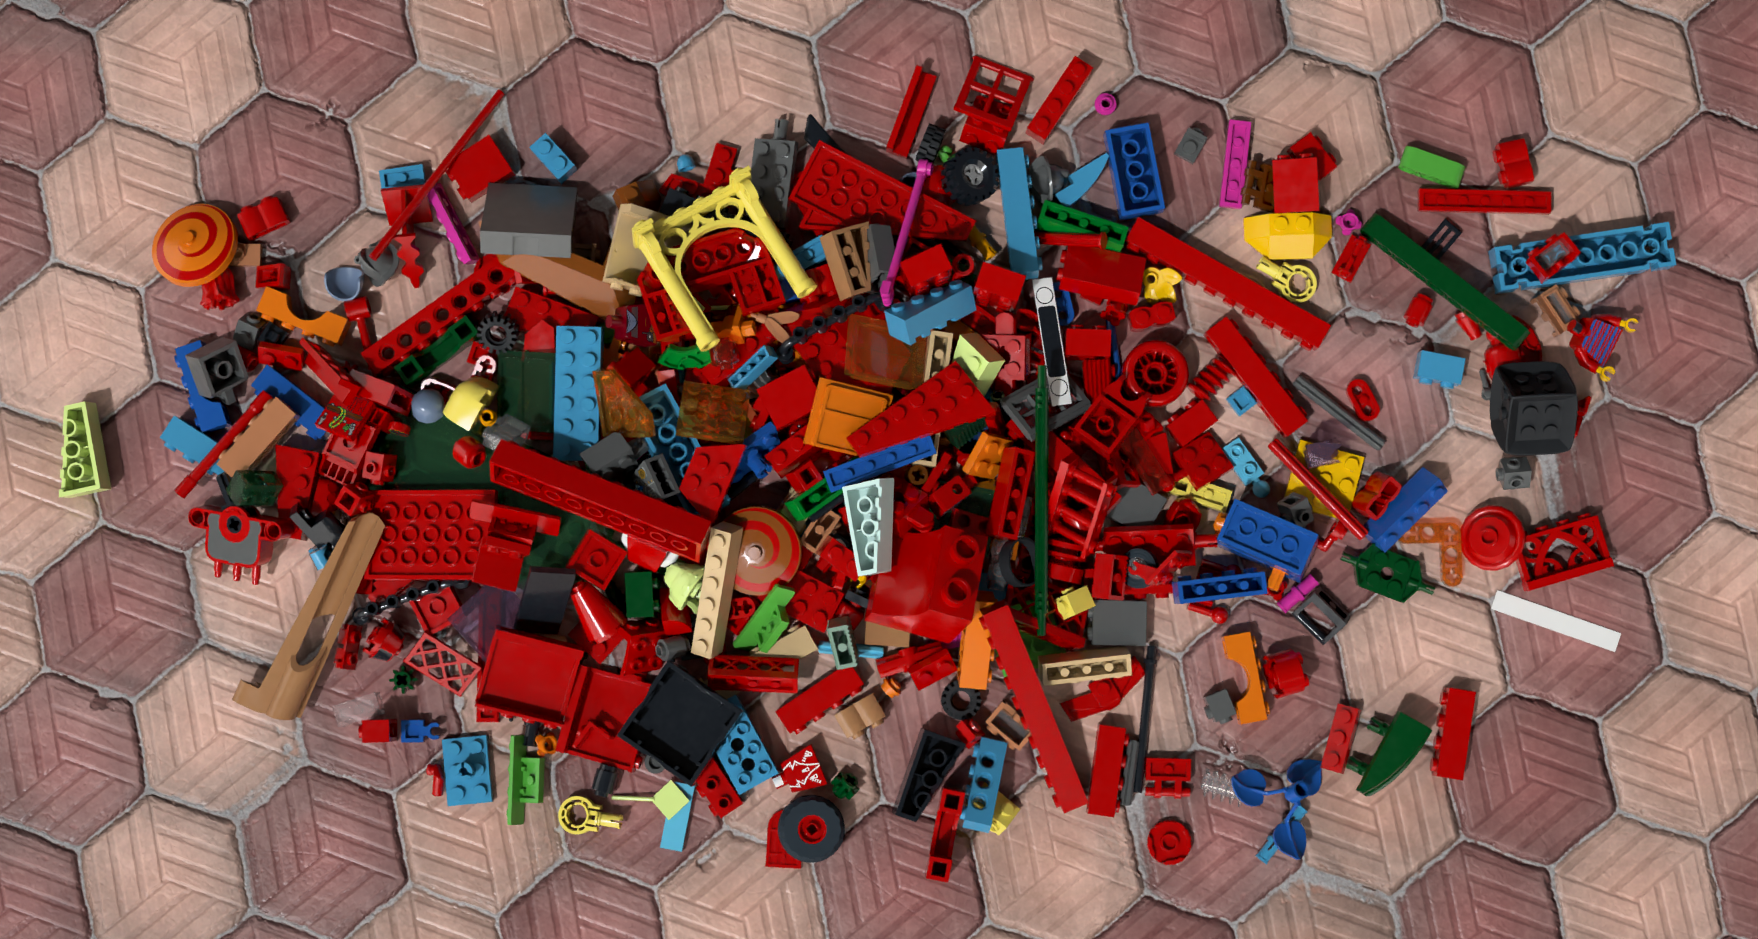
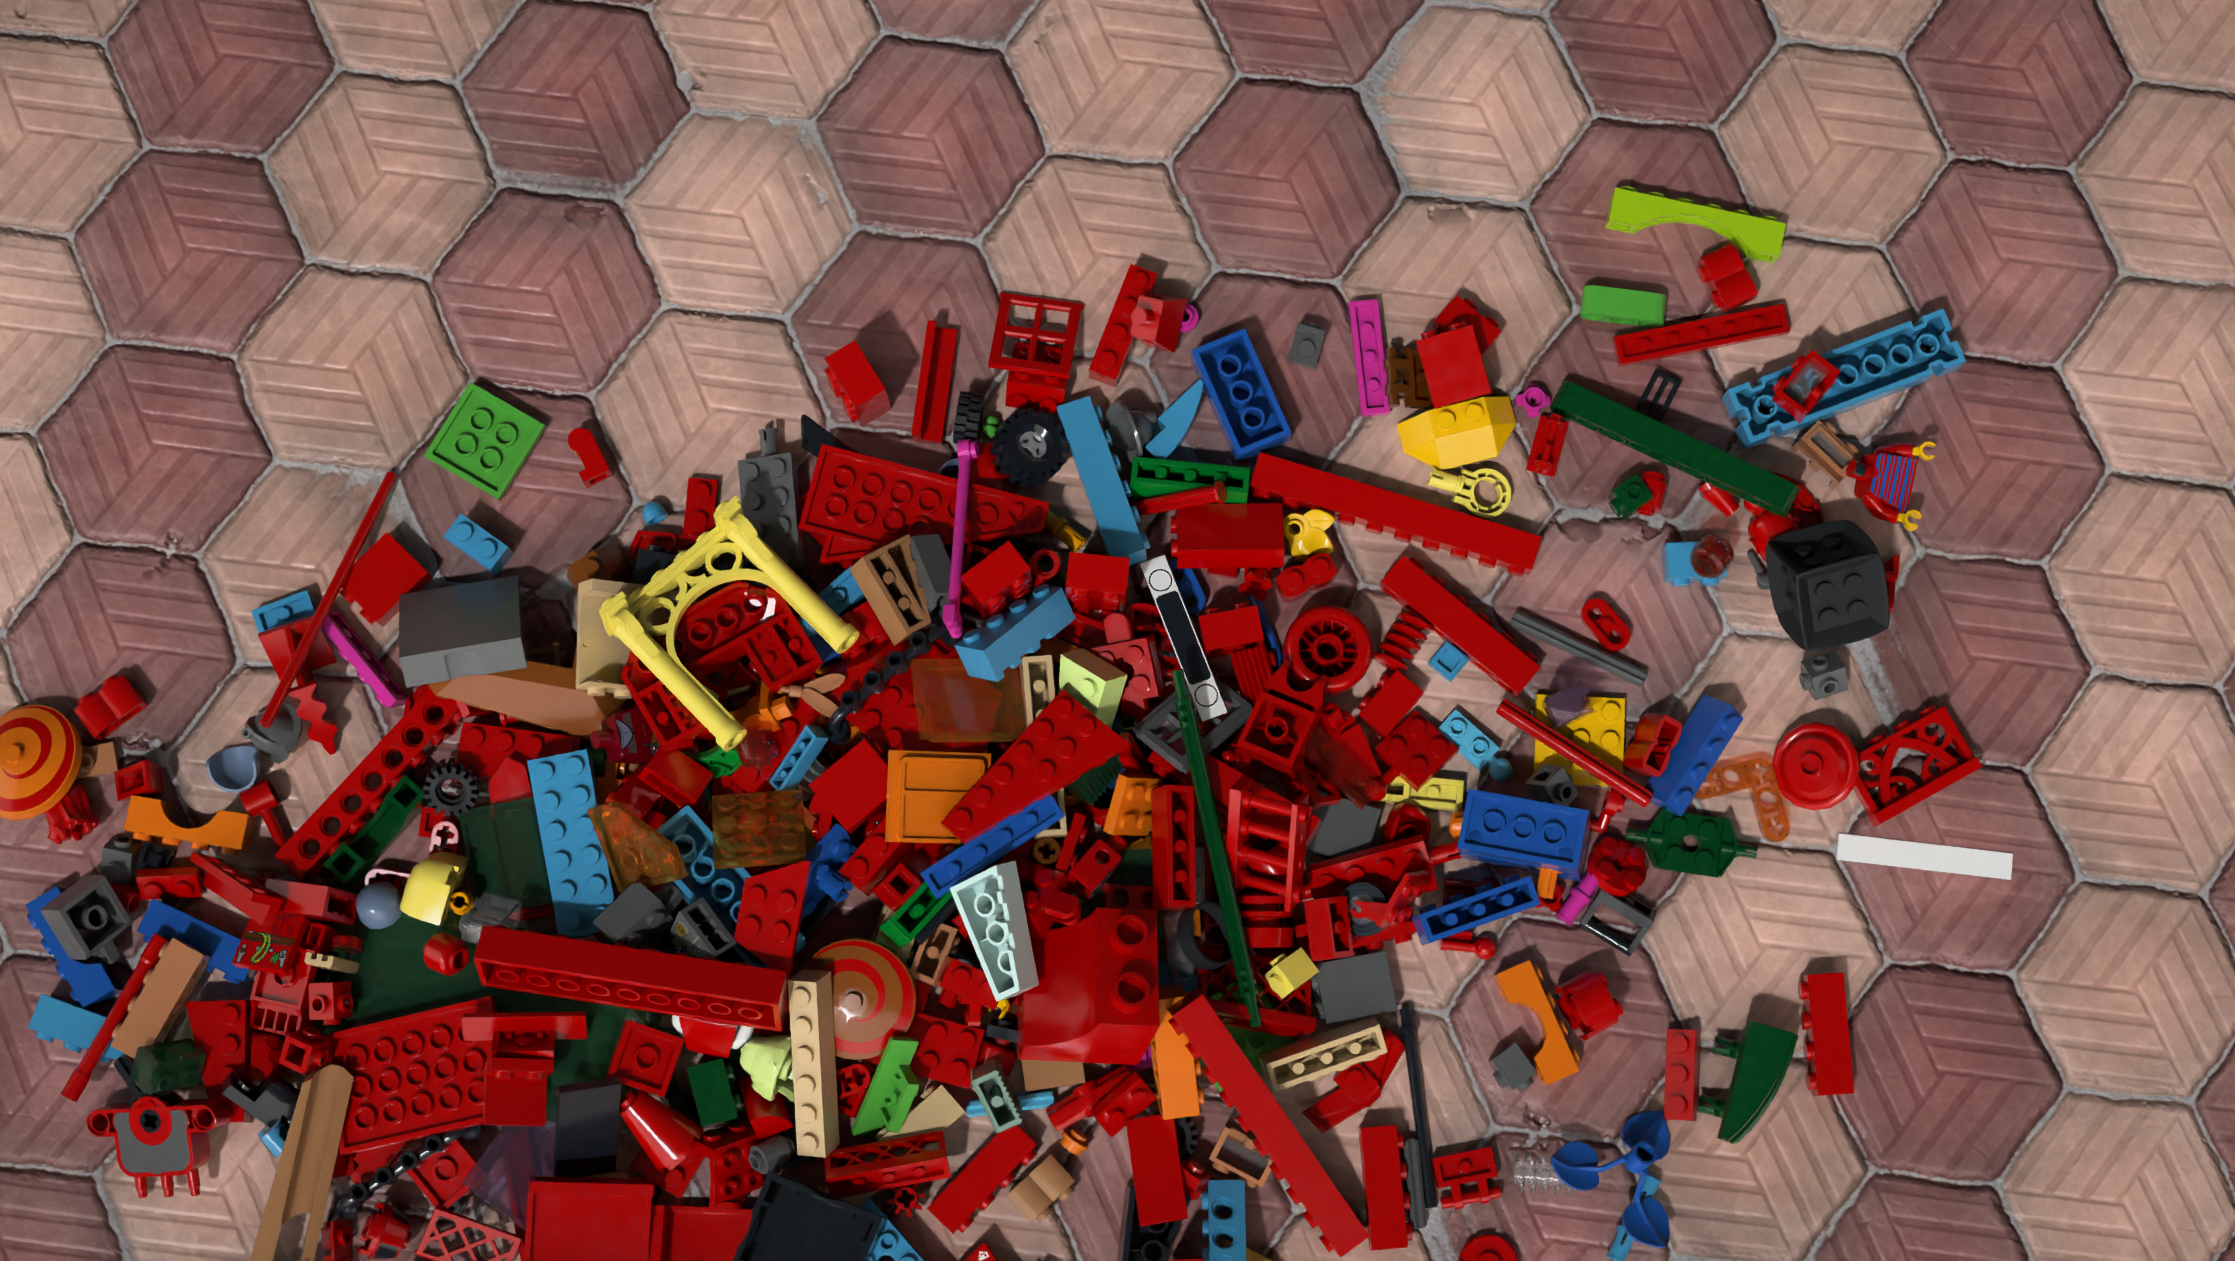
camera: 15 degrees left, 5 degrees down
none -> tan tile [304,952,360,975]
none -> bright green plate [424,382,547,501]
none -> red leg [568,428,613,488]
none -> red brick [637,745,714,809]
none -> red brick [824,340,891,427]
none -> red gear [888,1183,926,1218]
none -> red piece [1126,1114,1188,1227]
none -> red torso [1131,293,1187,353]
none -> red plate [1587,837,1647,897]
none -> lime arch [1605,186,1786,264]
none -> dark green bracket [1608,475,1653,521]
none -> clear red head [1690,535,1734,579]

